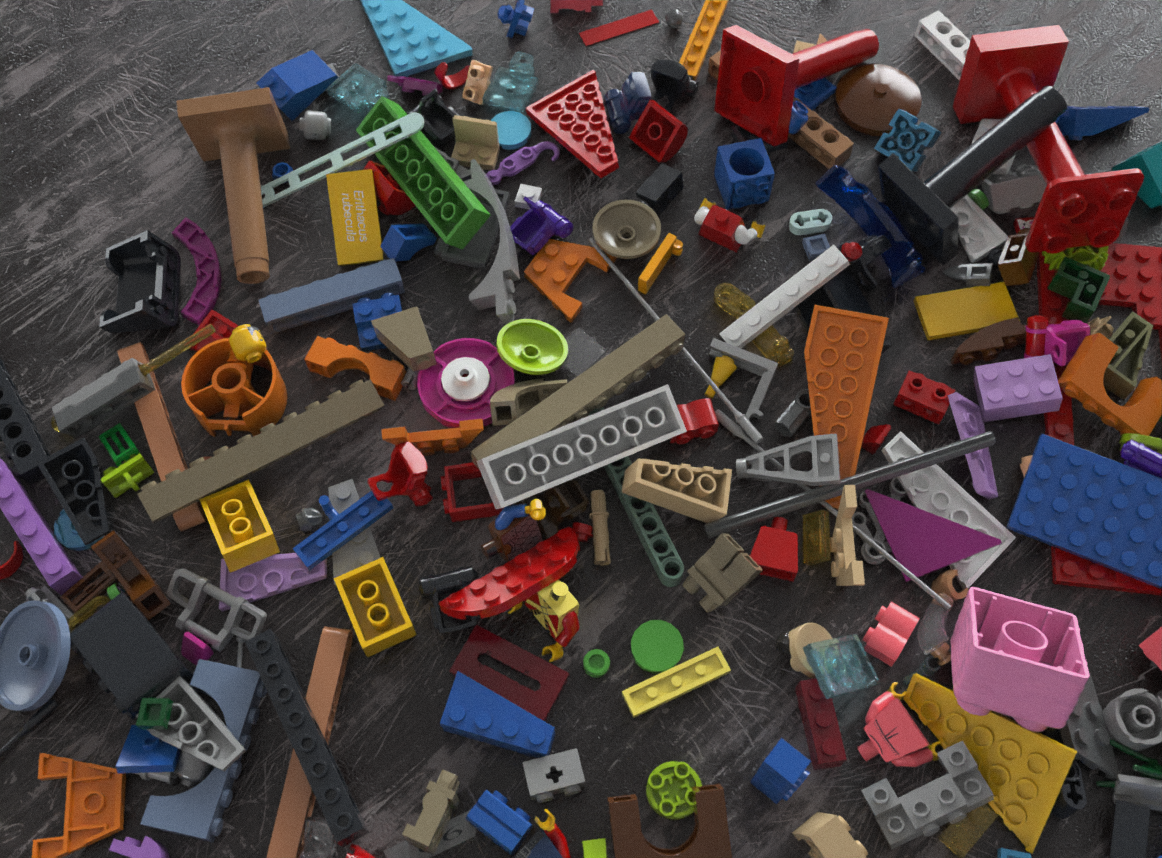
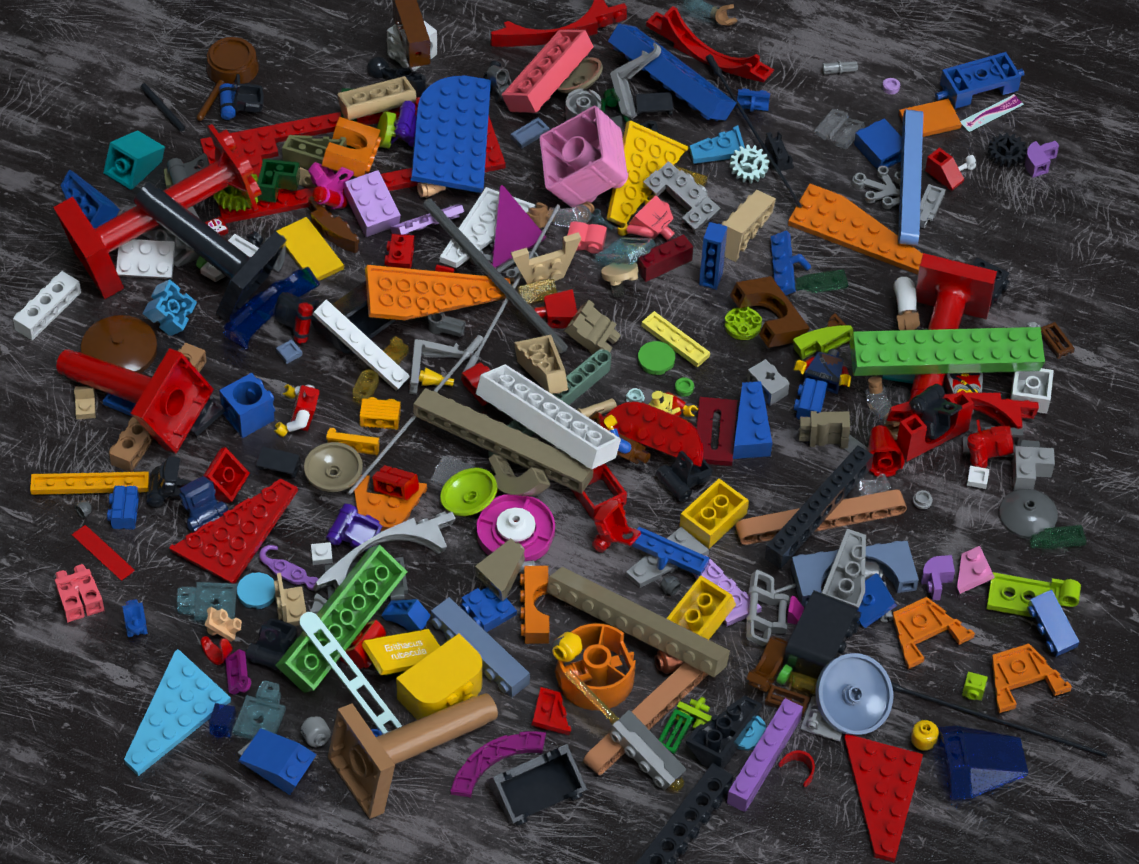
camera: 115 degrees left, 10 degrees down
dark green plate [136,698,173,729] -> none
orange wing [381,419,484,456] -> none
light grey plate [736,434,841,486] -> none
light aqua beam [789,209,832,235] -> none
reddish brown hinge [998,228,1039,286] -> none
none -> blue brick [107,486,139,529]
none -> clear blue brick [209,703,236,738]
none -> light orange brick [360,397,401,430]
none -> red brick [372,465,419,500]
none -> yellow brick [396,633,482,720]
none -> sand blue tile [510,117,550,149]
none -> light aqua plate [626,388,645,402]

